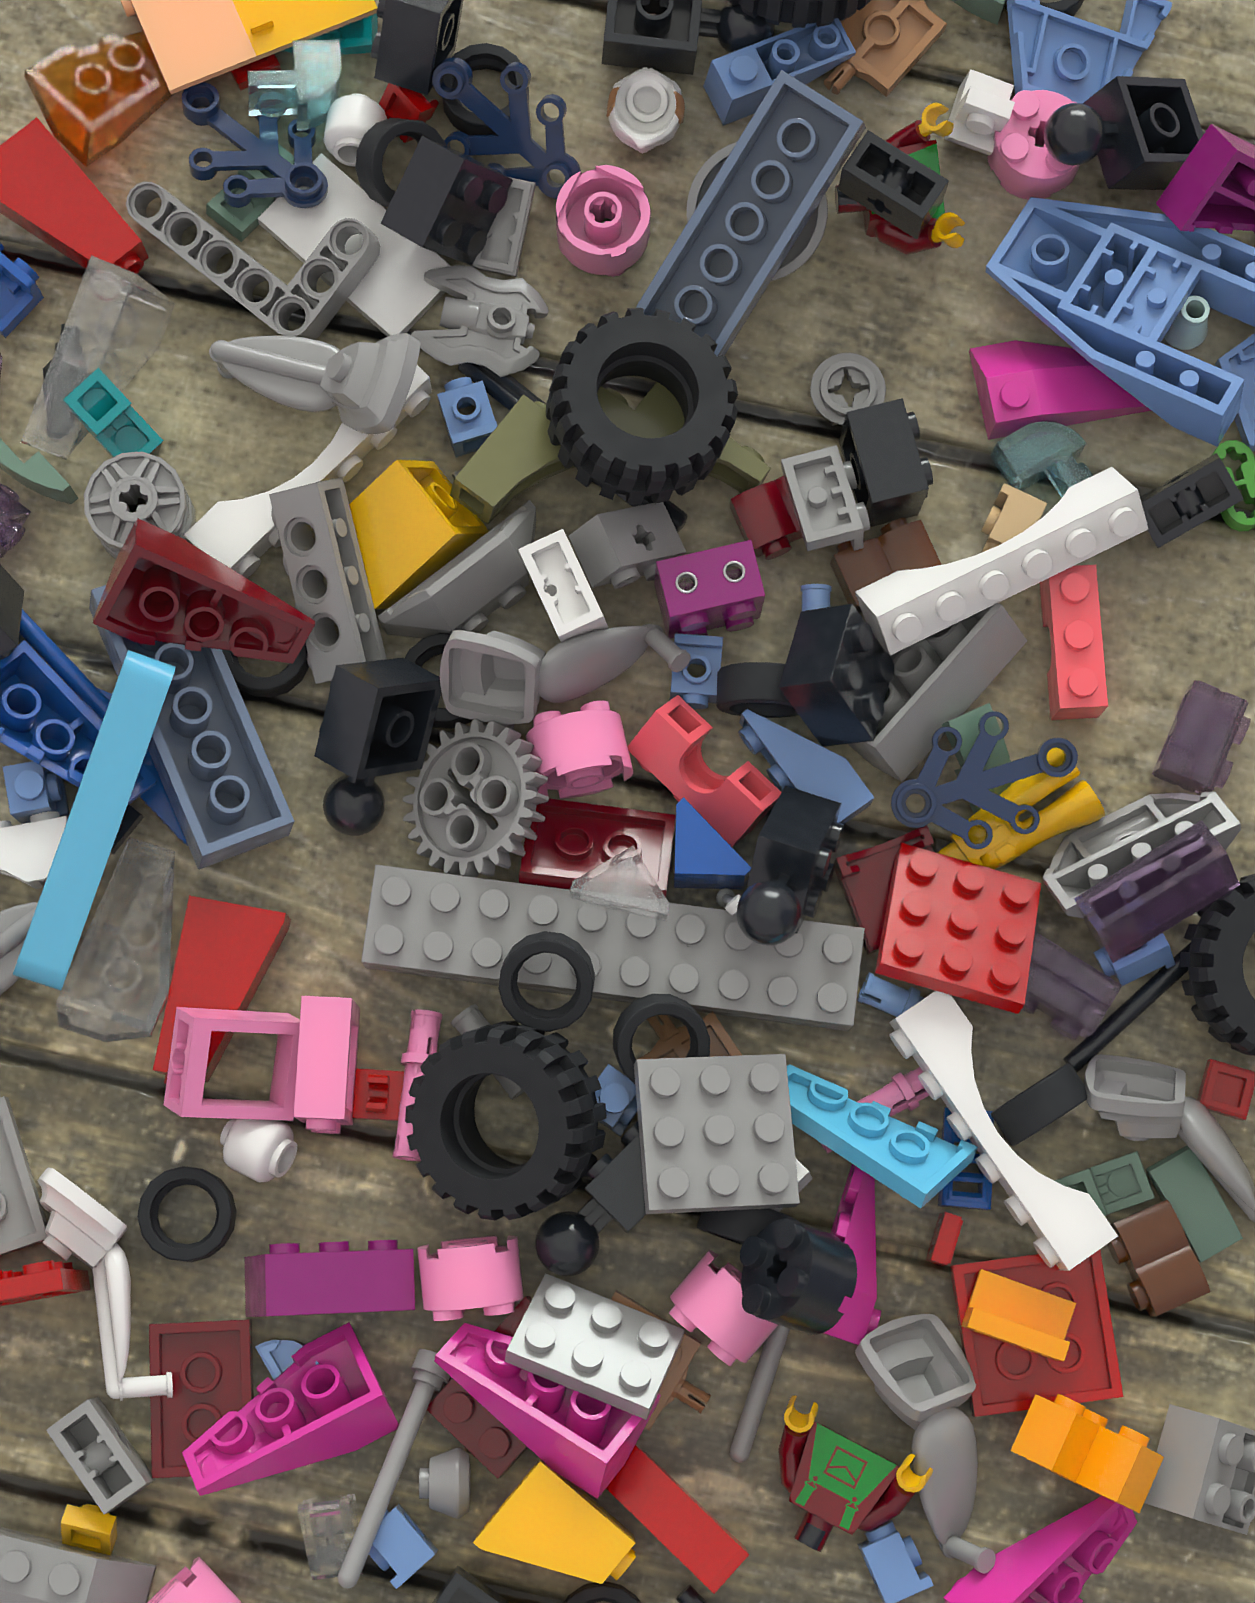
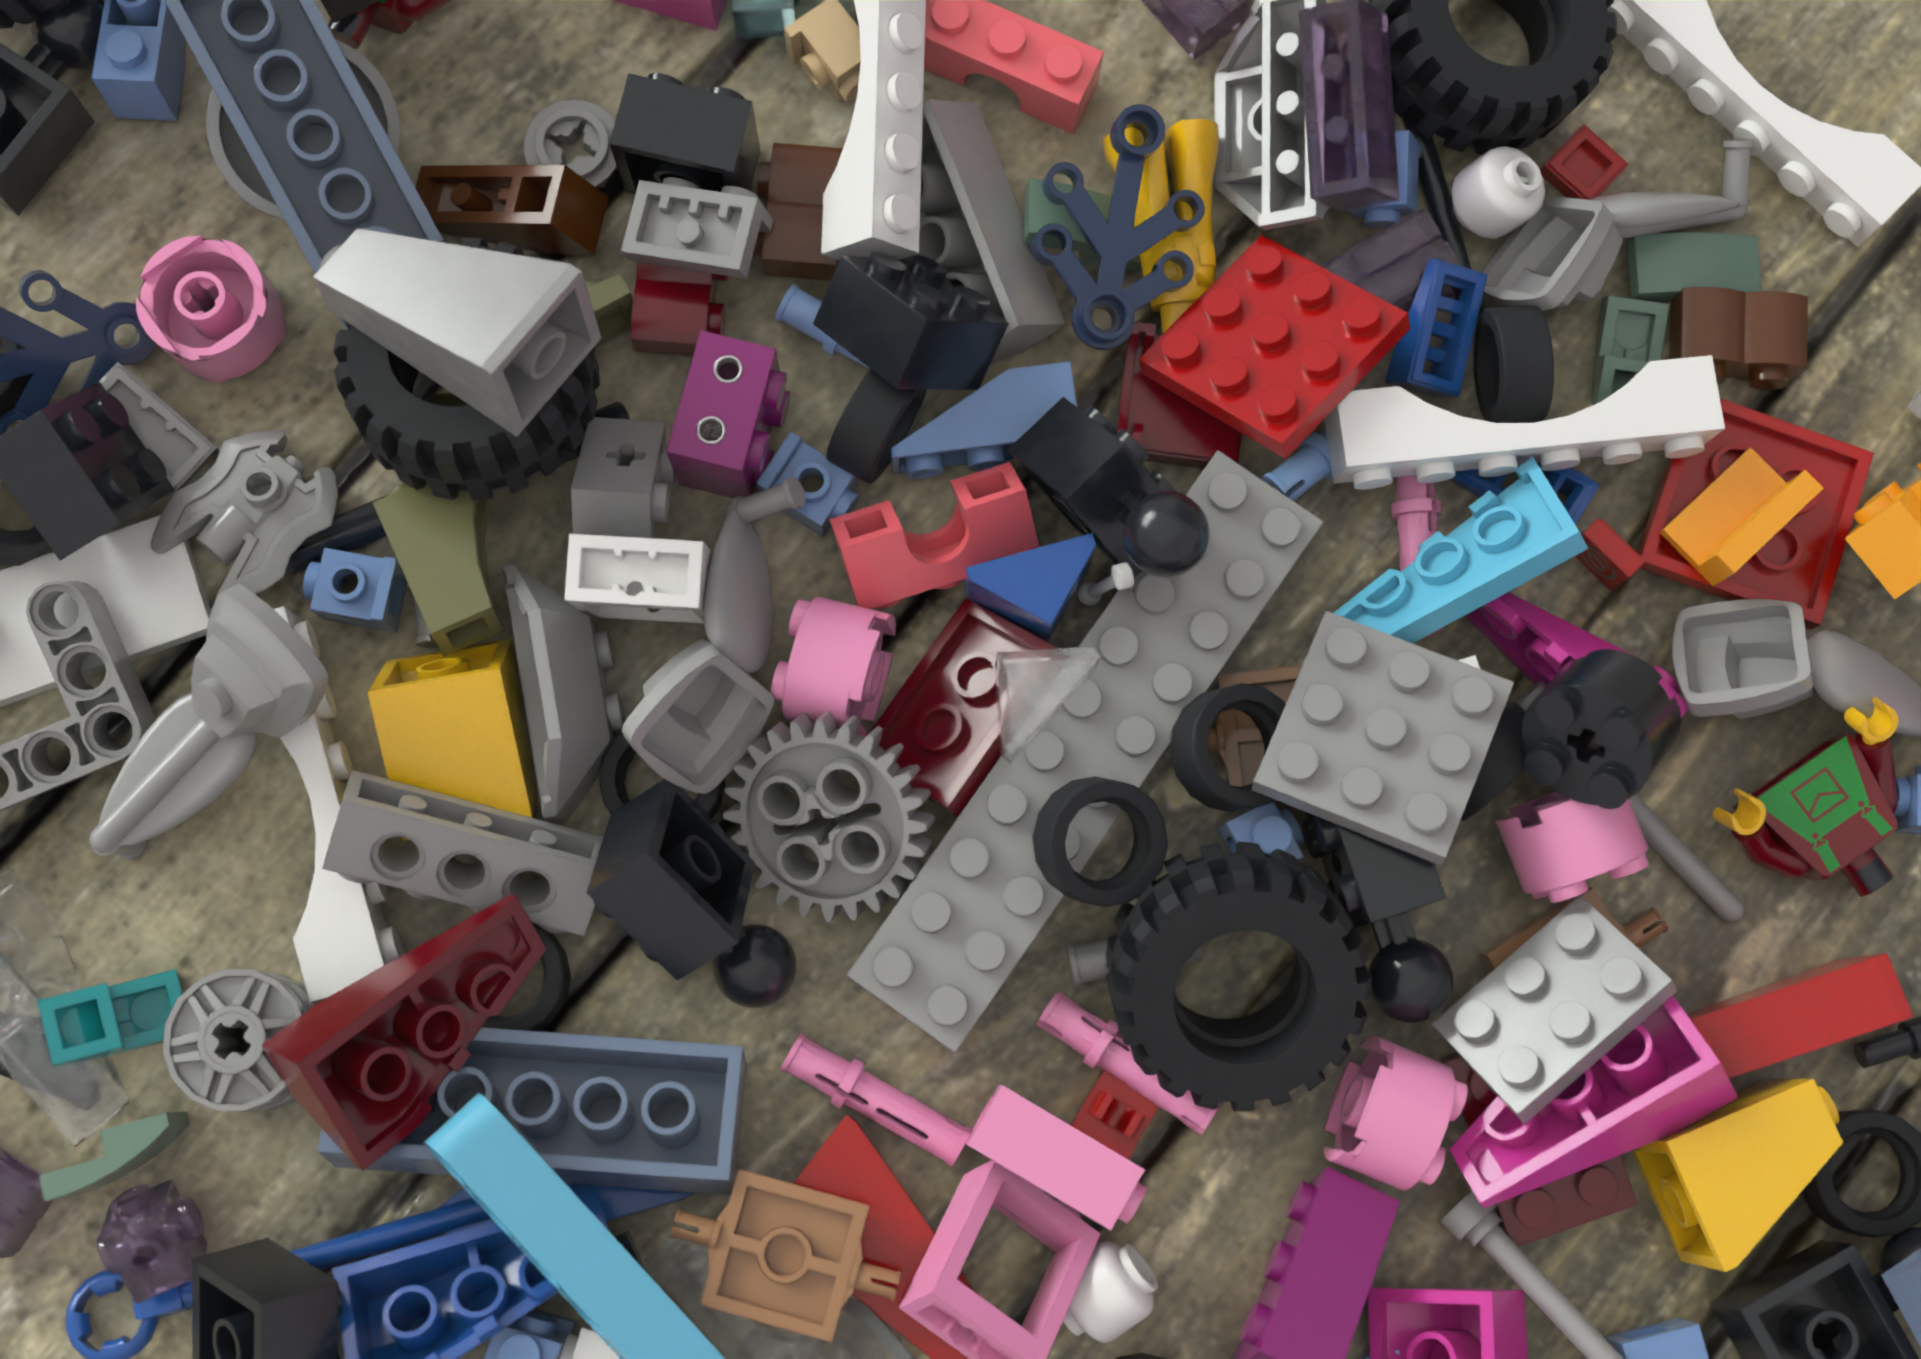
camera: 65 degrees left, 0 degrees up
light grey cone [419,1448,471,1519] -> none
white hair [606,67,685,154] -> none
none -> light grey slope [313,228,602,437]
none -> reddish brown slope [415,165,609,255]
none -> medium nougat plate [670,1169,902,1343]
none -> bright pink pin [780,1033,972,1167]
none -> blue slope [1385,258,1488,397]
none -> white head [1451,146,1545,239]

